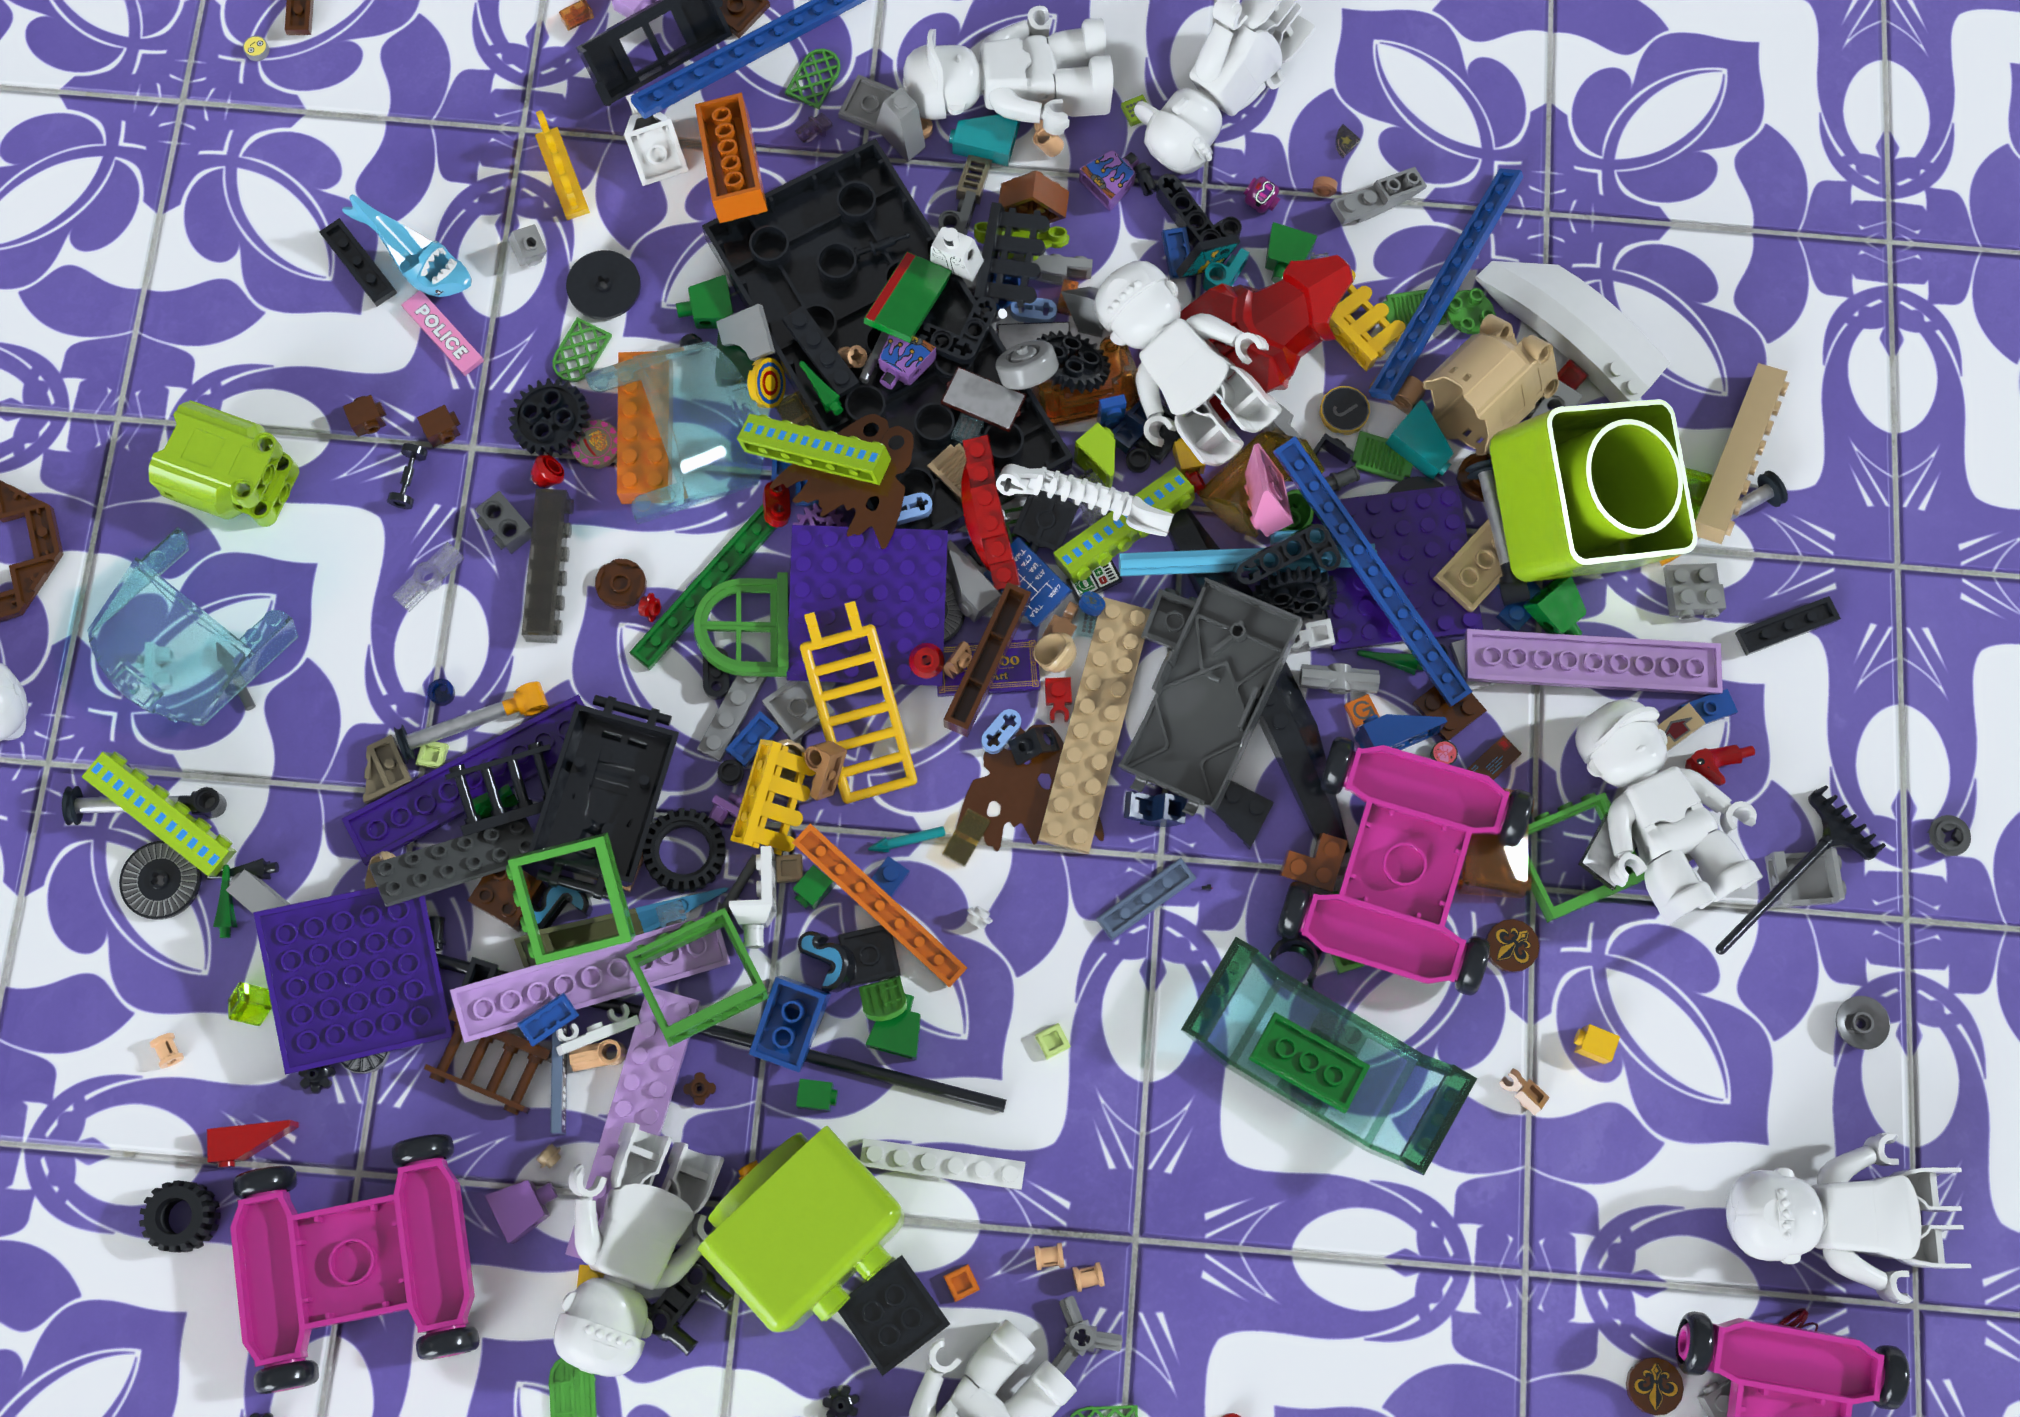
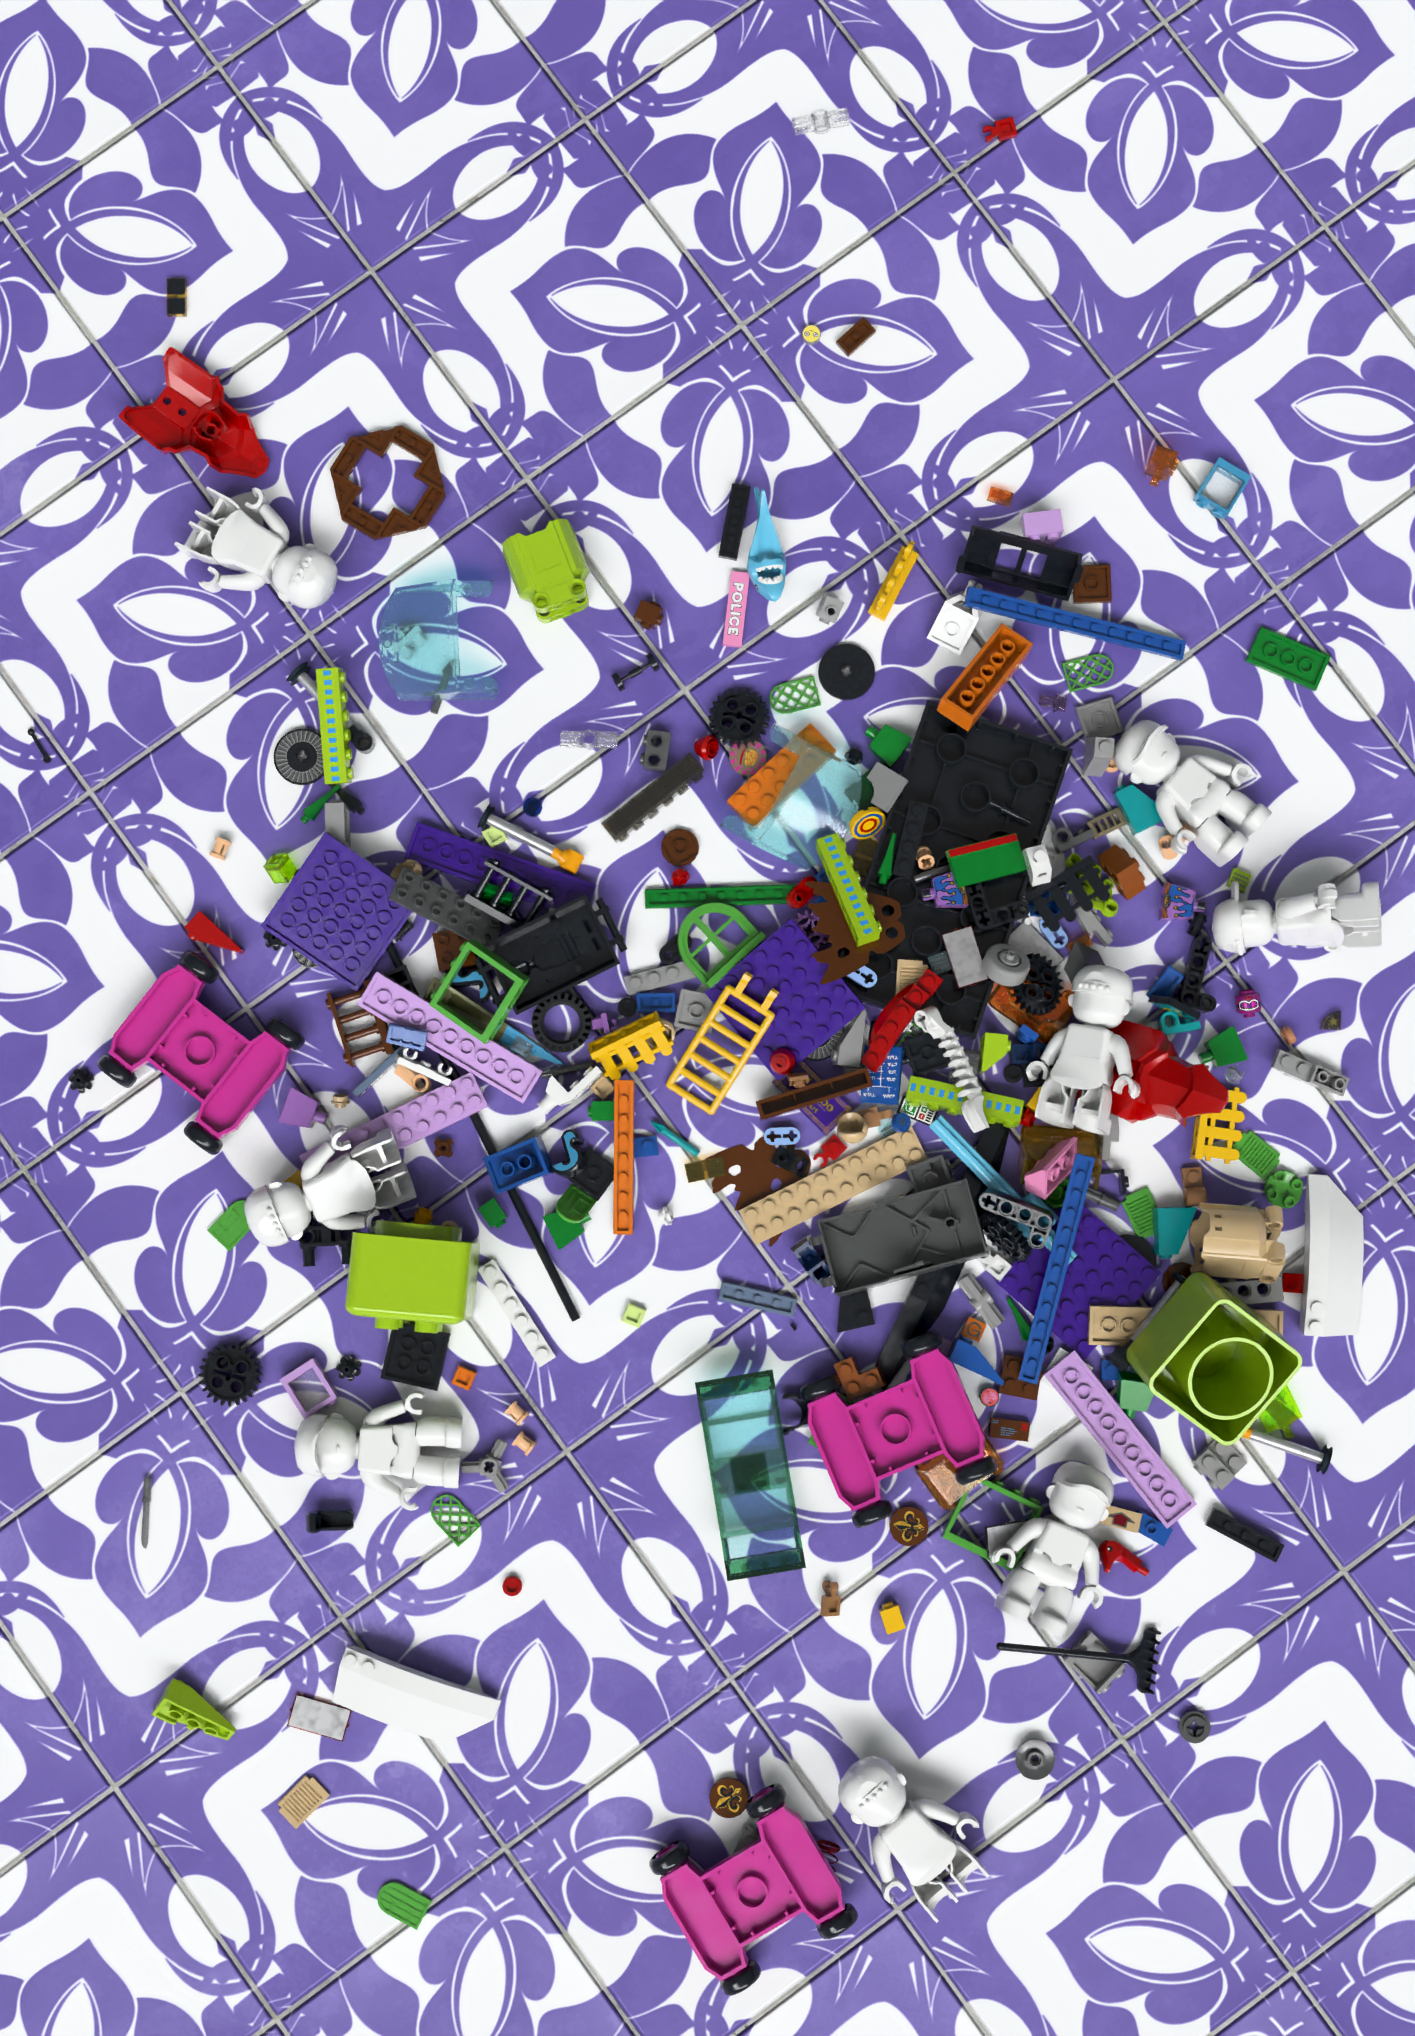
camera: 55 degrees right, 10 degrees up
black tyre [139,1180,221,1253] -> none
dark tan wing [363,735,413,804] -> none
reddish brown brick [417,405,461,448] -> none
bright green window [626,908,769,1047] -> none
medium nougat plate [804,741,847,801] -> none
green tile [1249,1012,1370,1114] -> none
black tile [1320,386,1370,435] -> none
blue plate [1369,168,1524,401] -> none
tan brick [1695,363,1790,544] -> none

